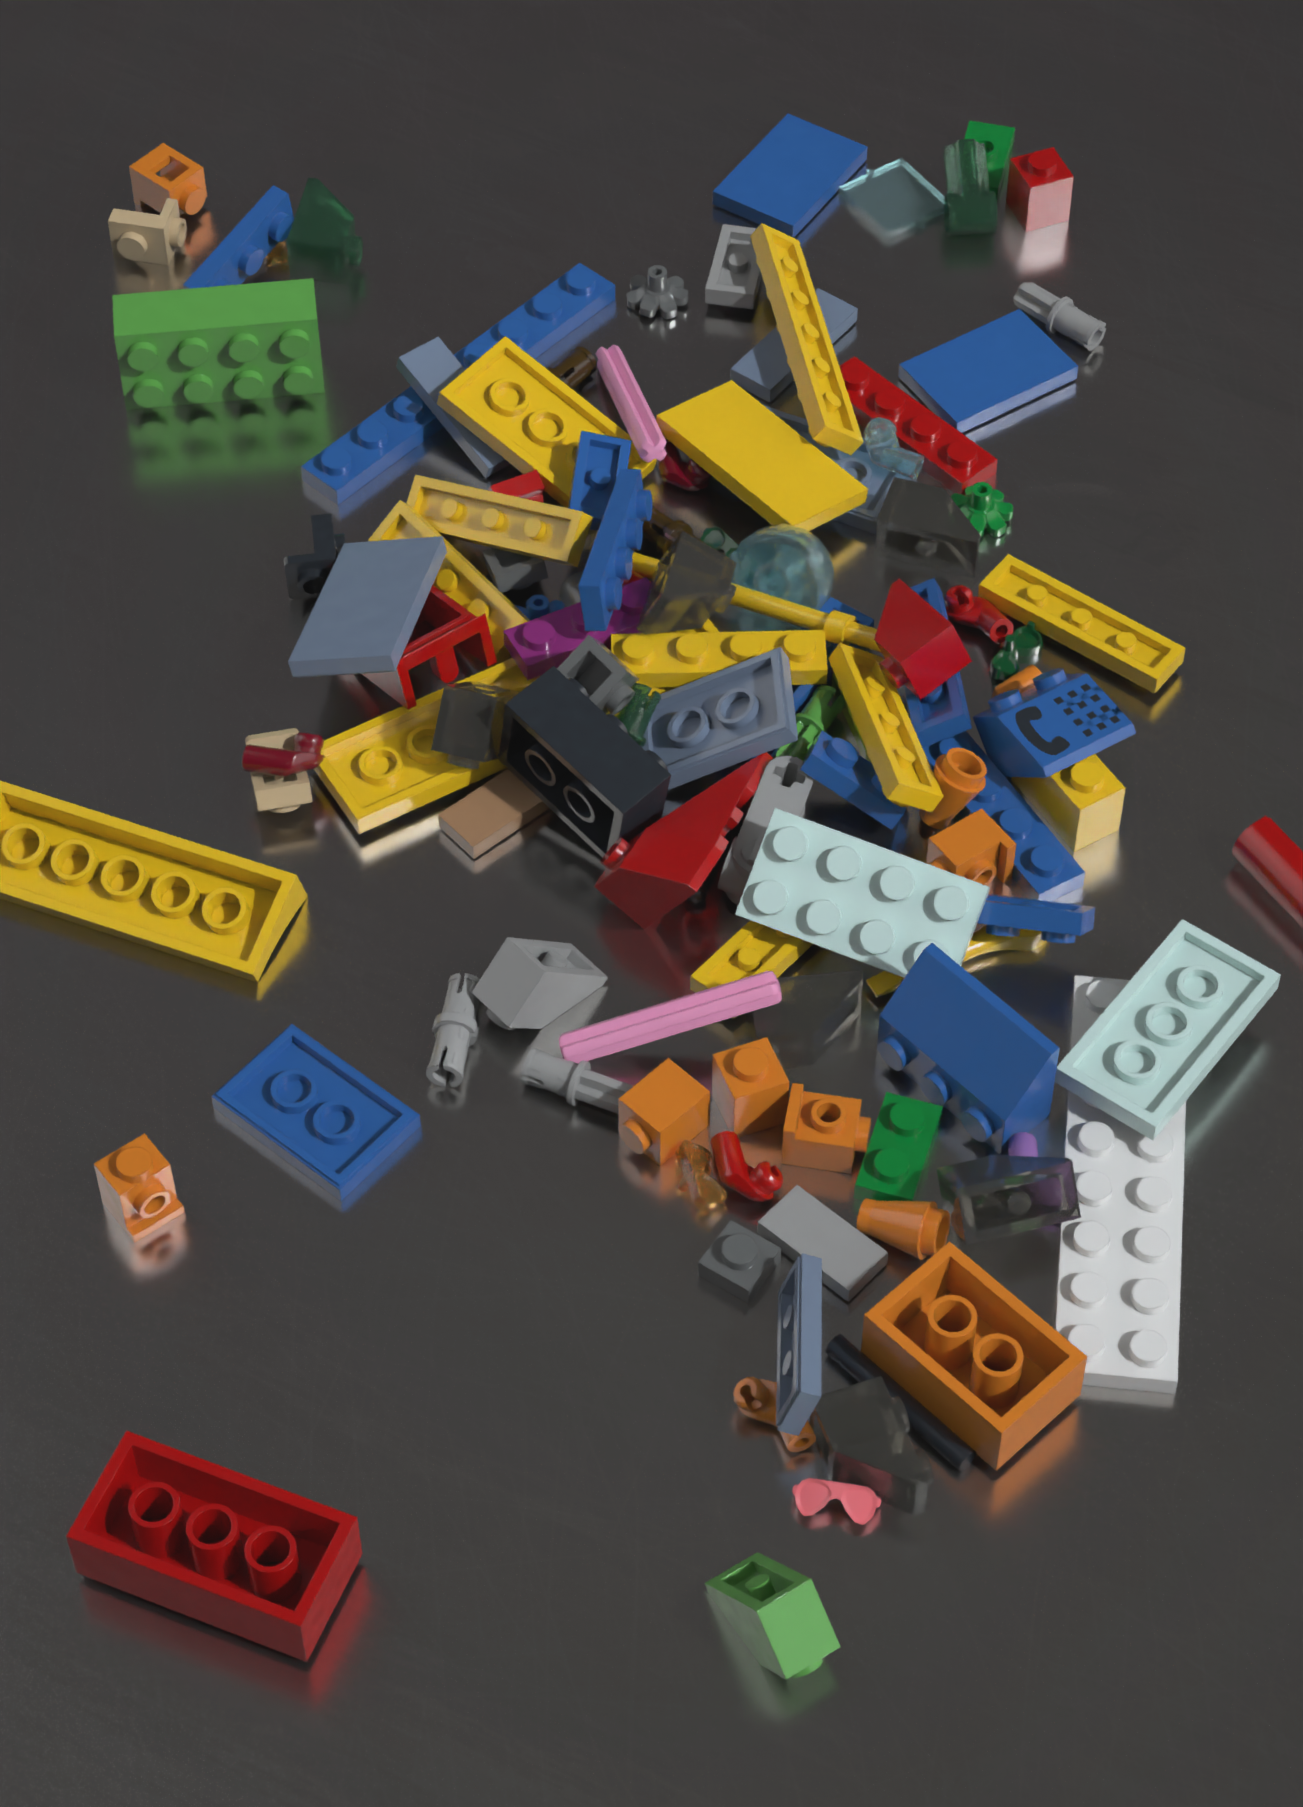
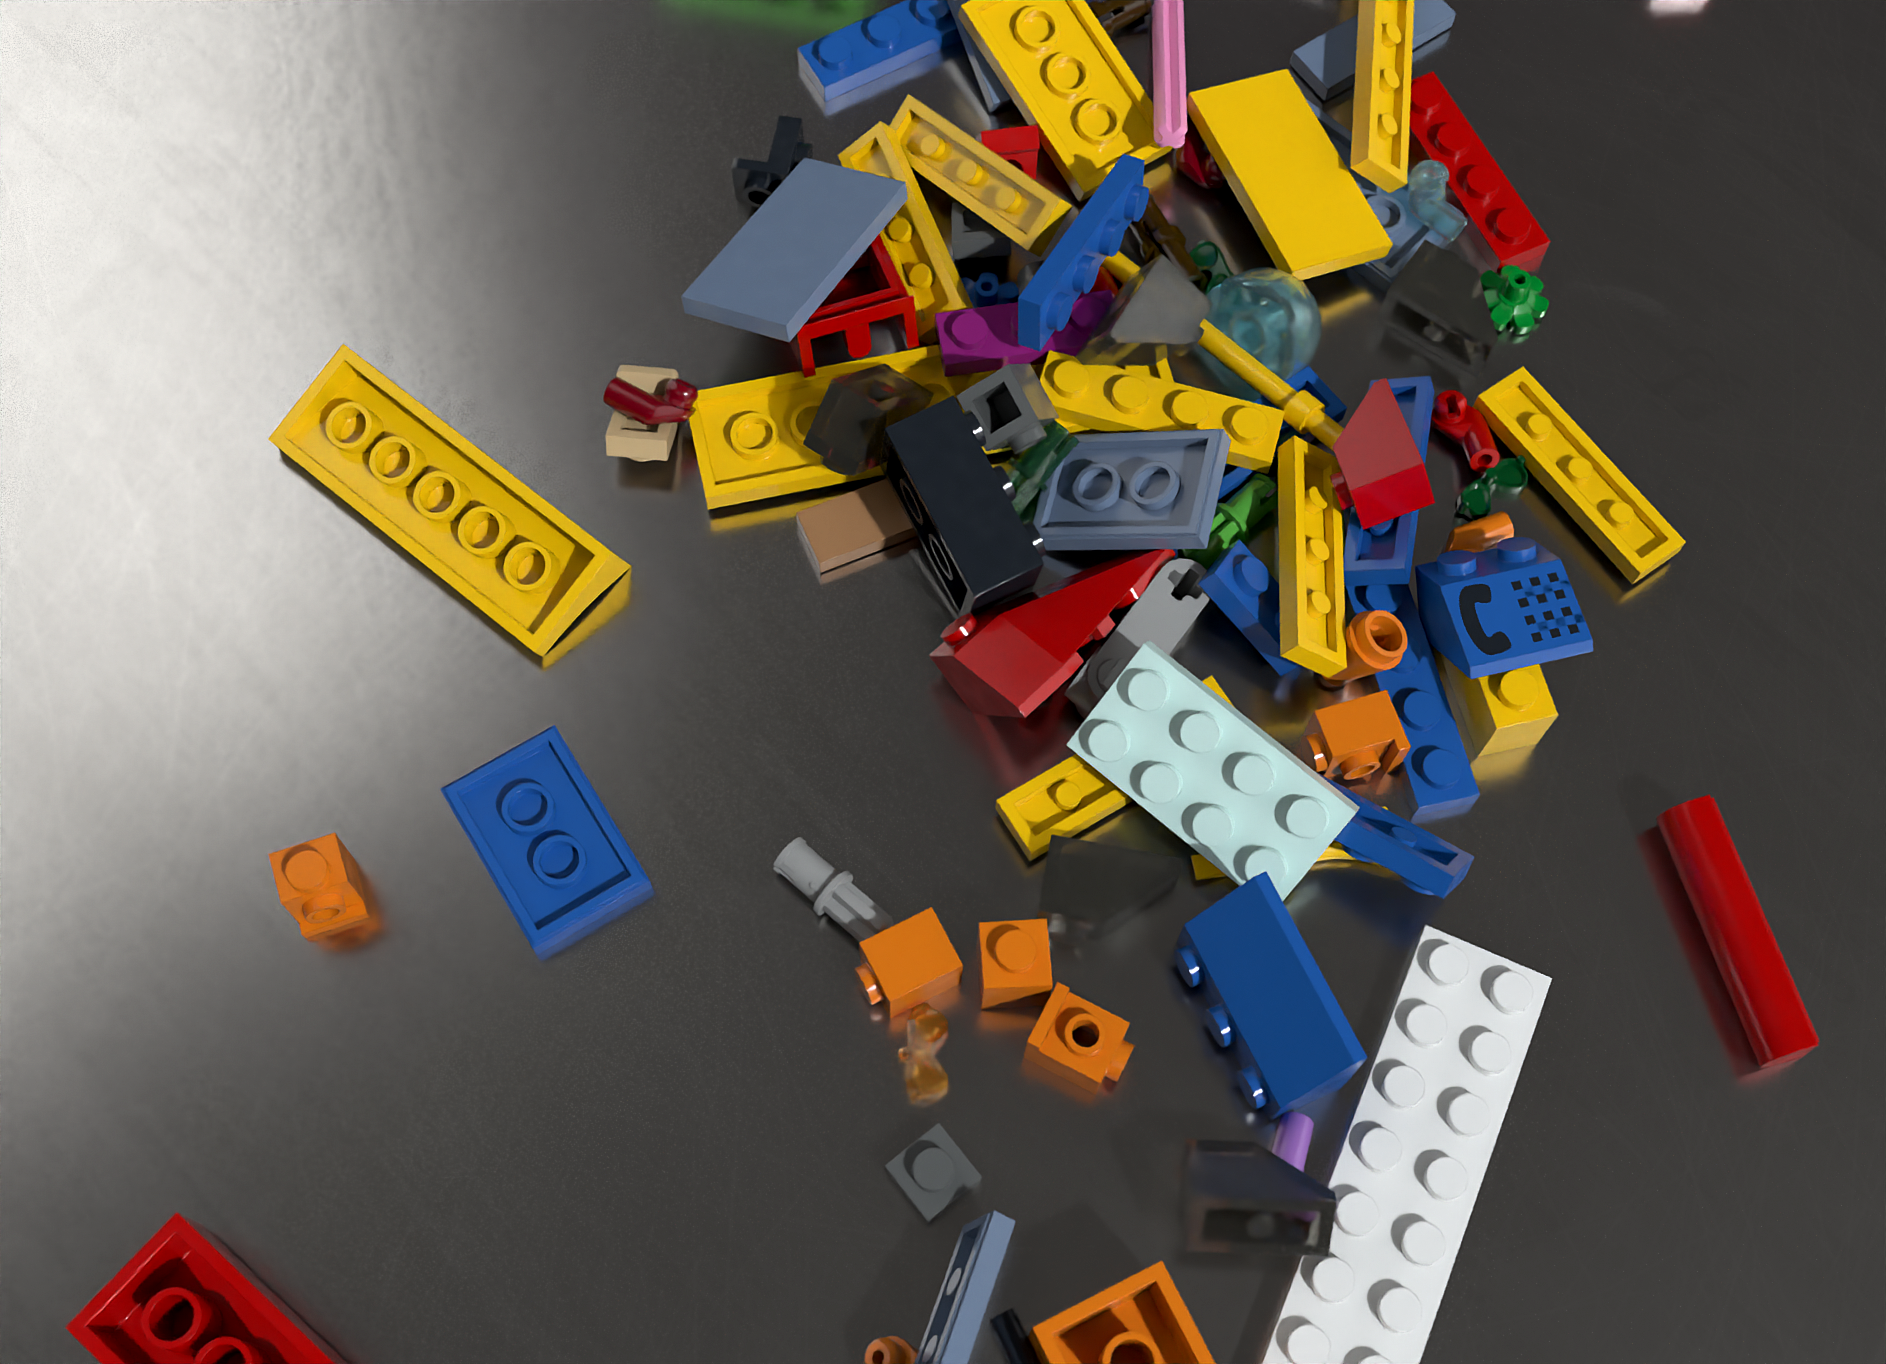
camera: 15 degrees right, 15 degrees up
light grey pin [426,973,480,1087] -> none
light grey slope [472,937,608,1031] -> none
bright pink axle [559,971,782,1064] -> none
blue hinge [568,431,631,531] -> none
red arm [710,1131,783,1202] -> none
light grey tile [757,1185,888,1302] -> none
green plate [854,1092,943,1201] -> none
orange cone [857,1198,950,1260] -> none
blue tile [898,309,1078,433] -> none
light grey axle [1013,282,1106,351] -> none
light aqua plate [1055,919,1281,1140] -> none

